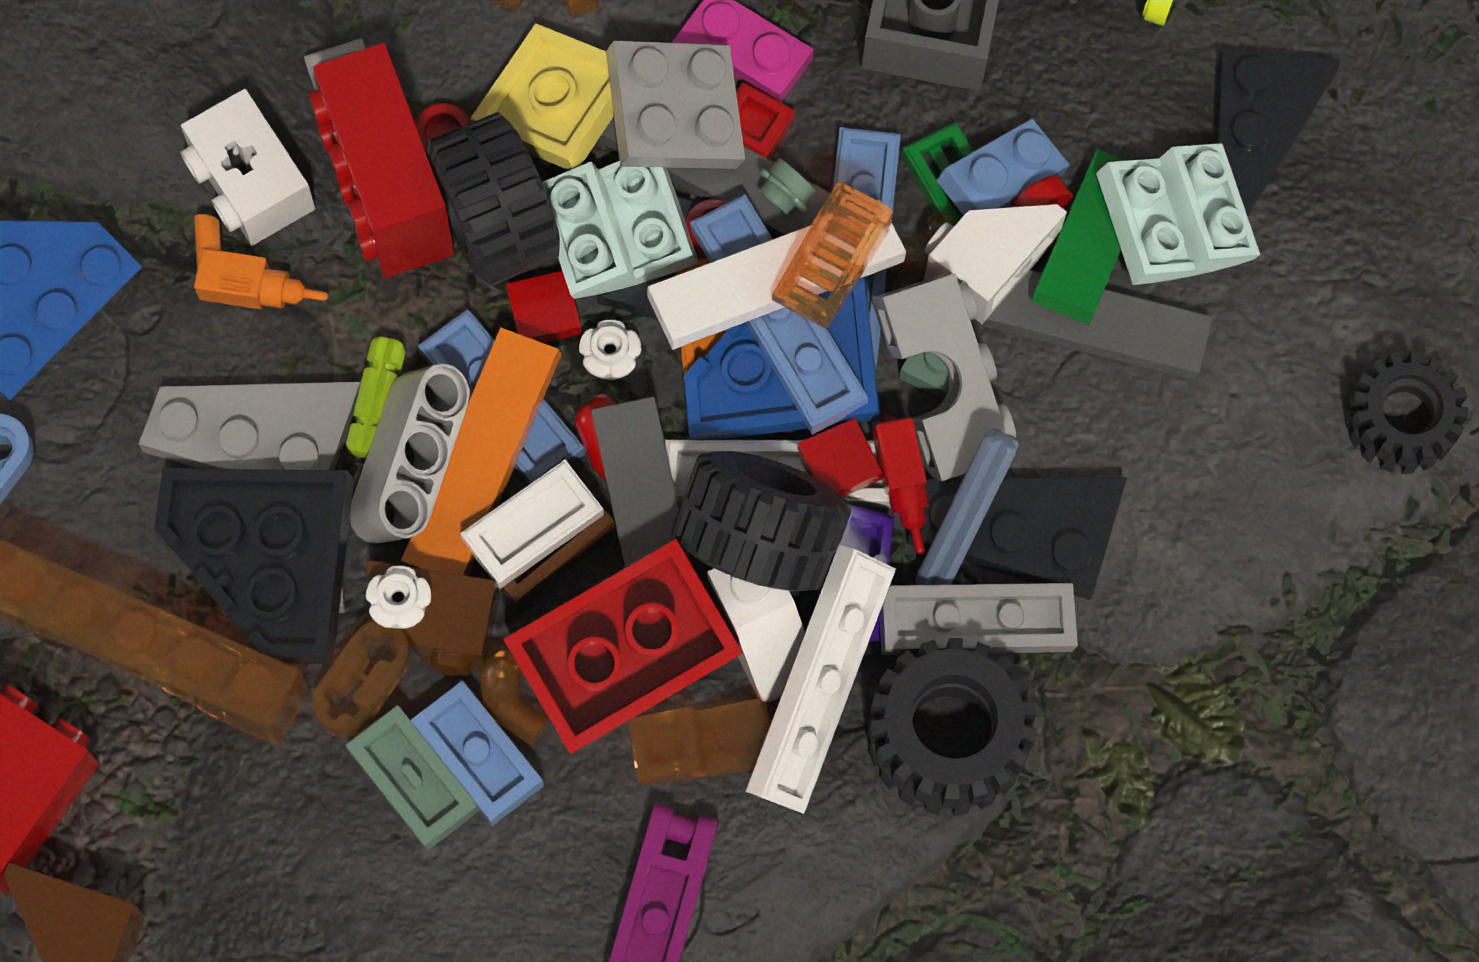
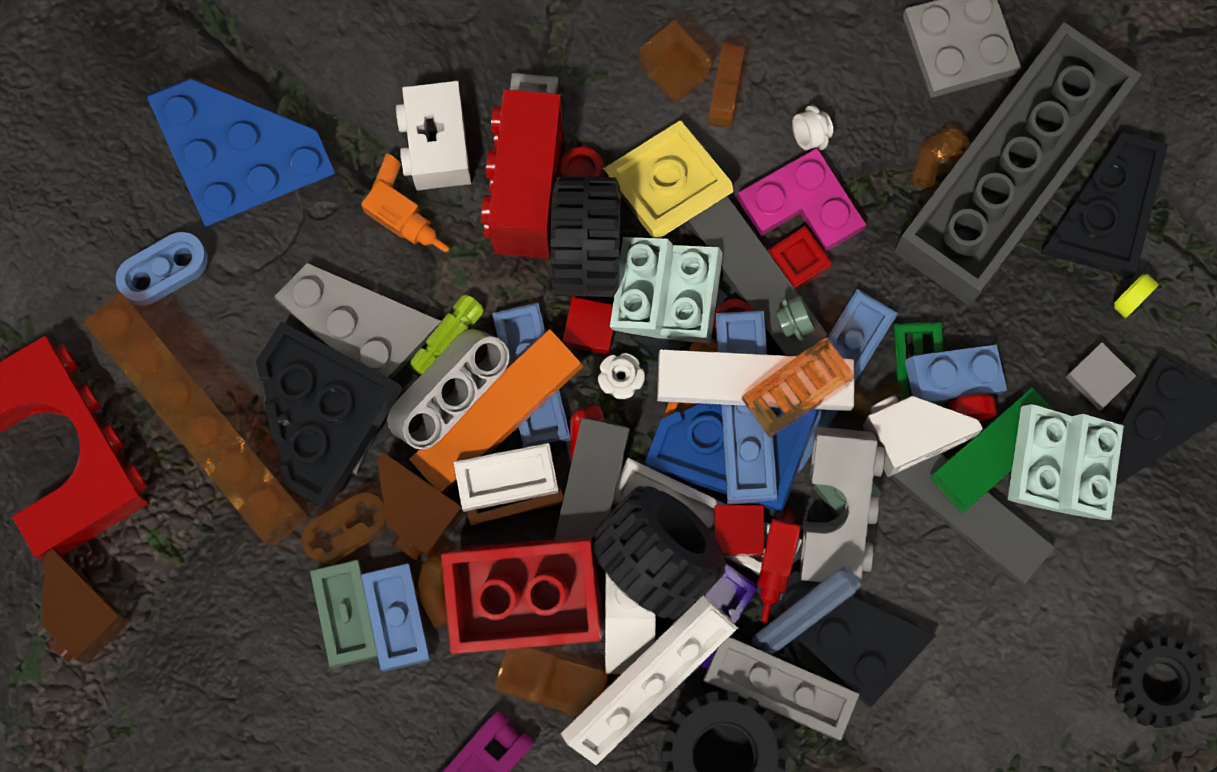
camera: 30 degrees right, 5 degrees up
white plate [366,566,431,629] -> none
light grey plate [606,41,745,169] -> none
none -> light grey tile [1066,343,1136,411]

